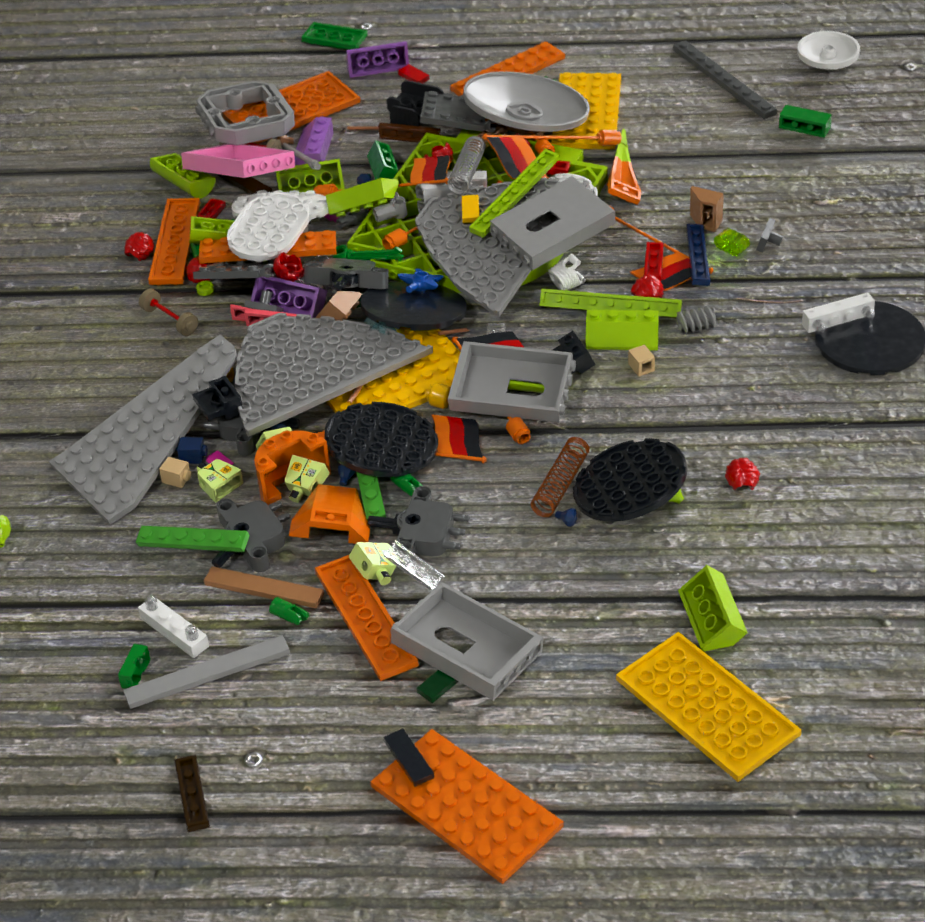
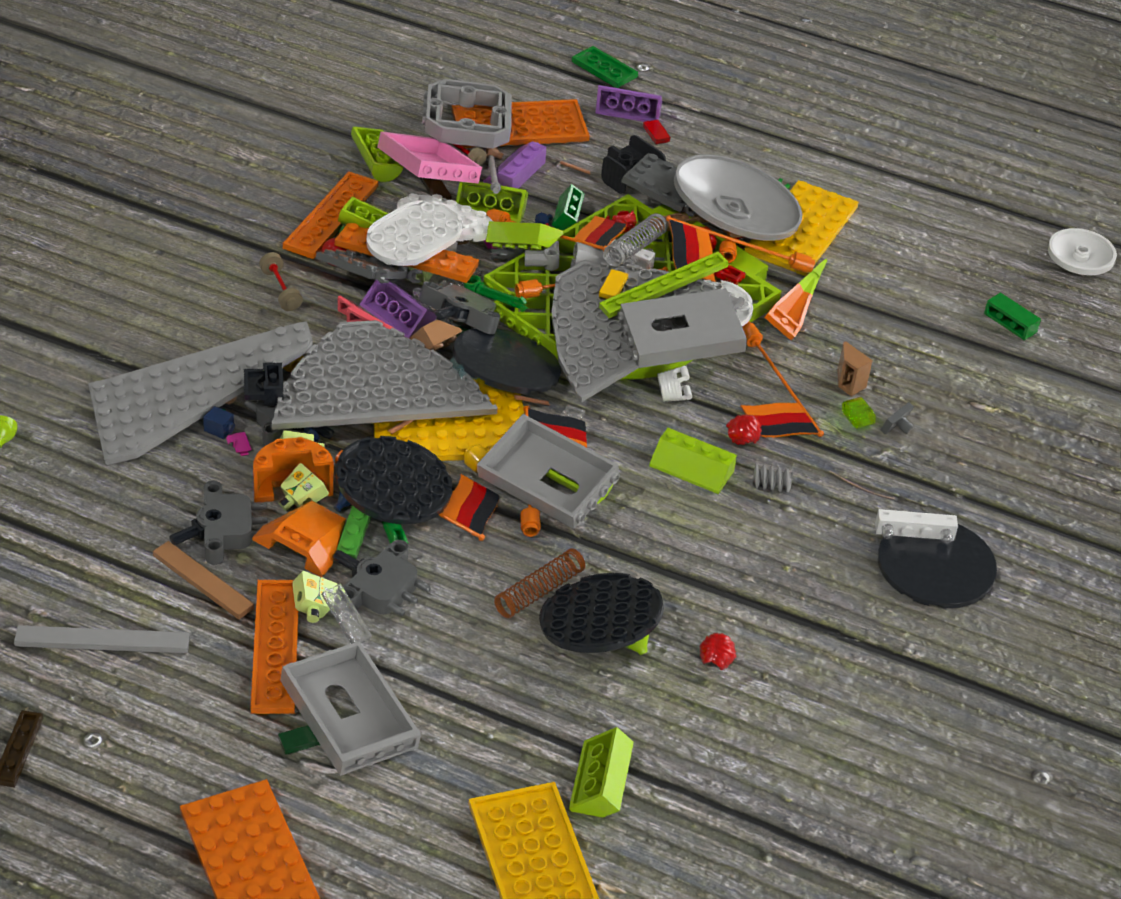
camera: 15 degrees right, 0 degrees up
green piece [118,644,151,689] -> none
red hair [124,232,154,261] -> none
bright green plate [136,526,250,552] -> none
white piece [138,595,209,658] -> none
tan brick [159,457,191,488] -> none
lime tile [196,281,214,296] -> none
red tile [197,198,226,219] -> none
yellowish green torso [197,459,243,502] -> none
dark grey tile [244,290,284,312] -> none
green hinge [269,597,309,625] -> none
red hair [273,252,304,282] -> none
reddish brown tile [378,122,441,143] -> none
black tile [384,728,435,787] -> none
blue animal [398,268,444,293] -> none
orange plate [450,41,565,96] -> none
lime plate [539,288,682,318] -> none
black brick [552,331,596,375] -> none
dark blue rock [555,508,577,527] -> none
tan brick [628,345,655,377] -> none
red tile [644,242,664,281] -> none
dark grey plate [673,40,777,119] -> none
dark blue tile [686,224,710,286] -> none

